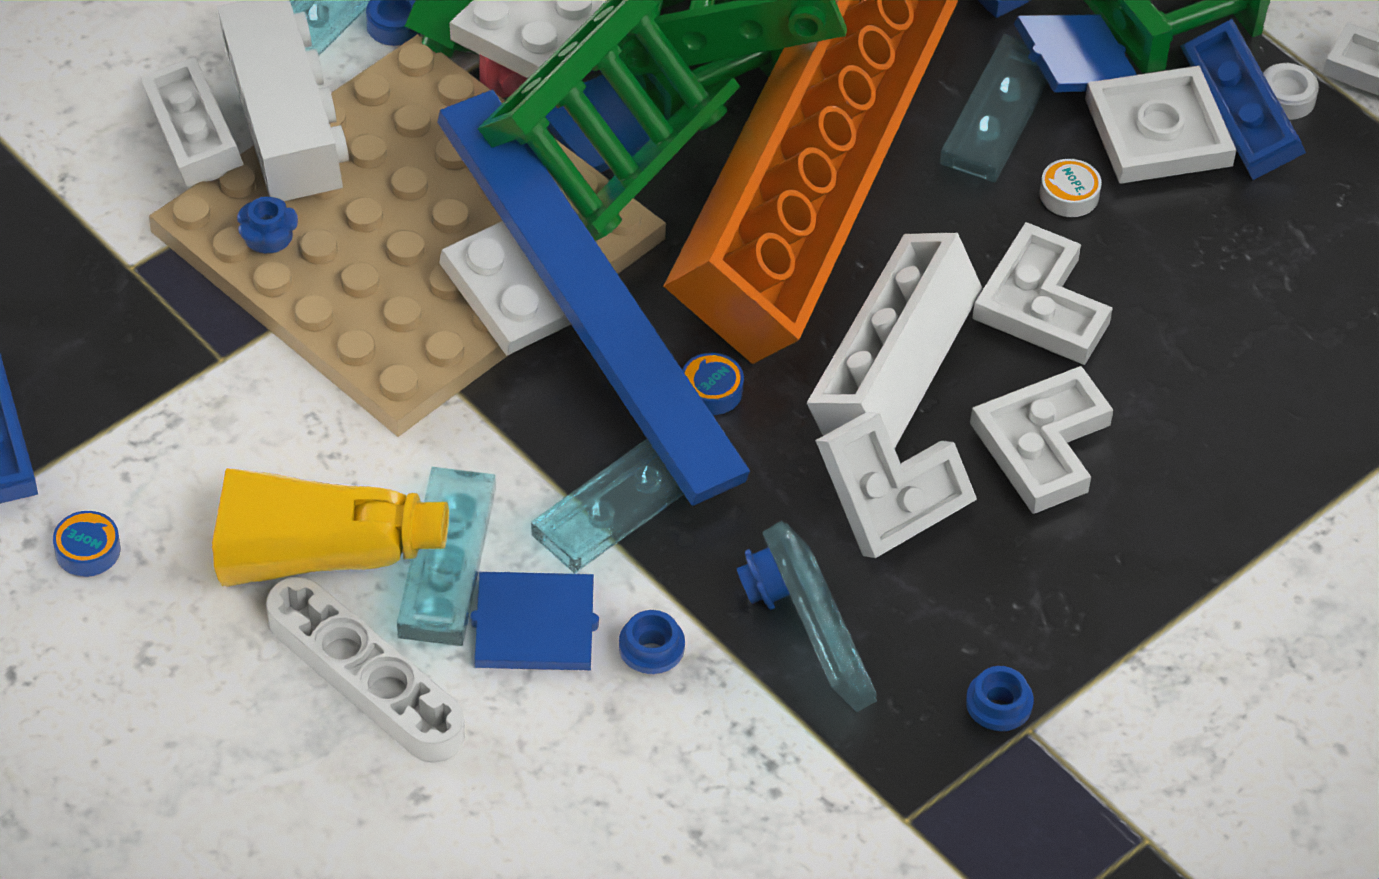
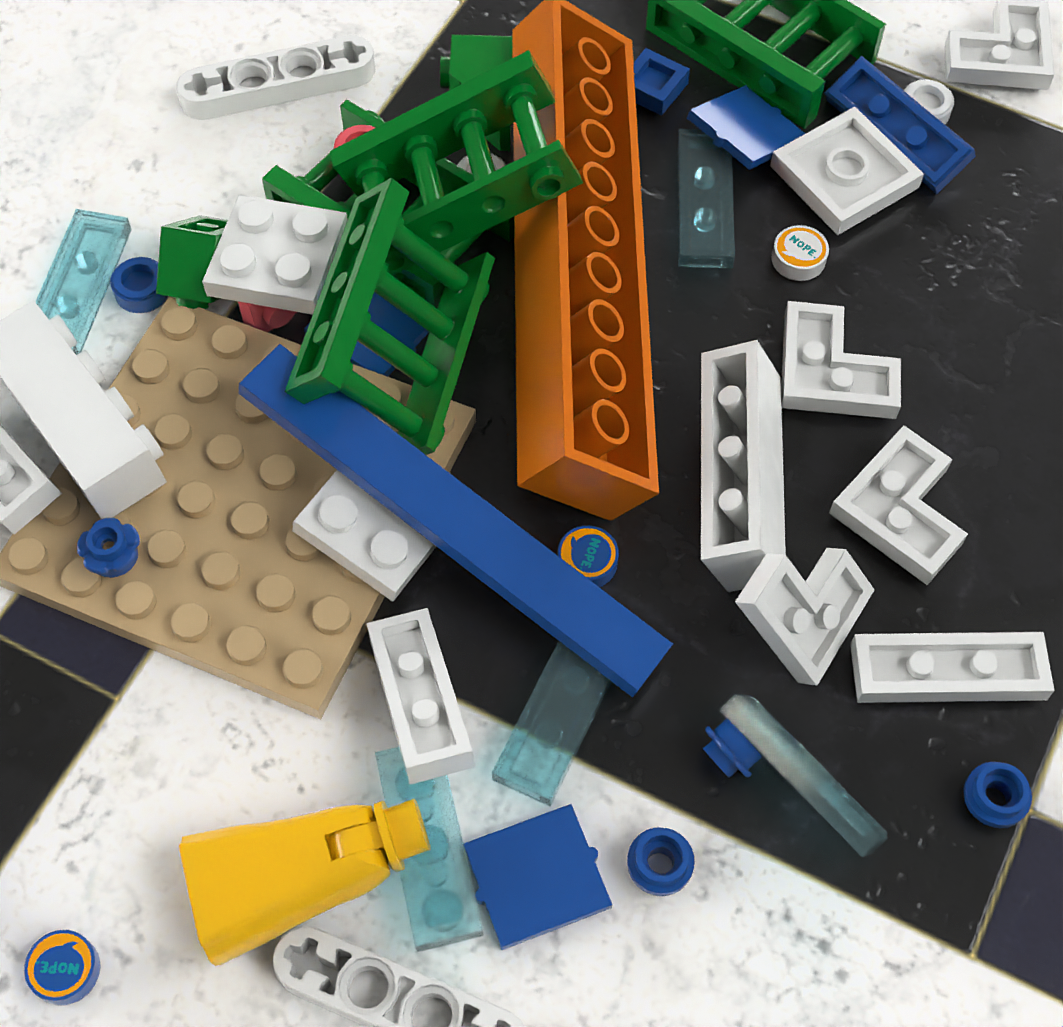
camera: 20 degrees left, 10 degrees up
none -> white plate [366,608,475,785]
none -> white plate [850,632,1054,703]

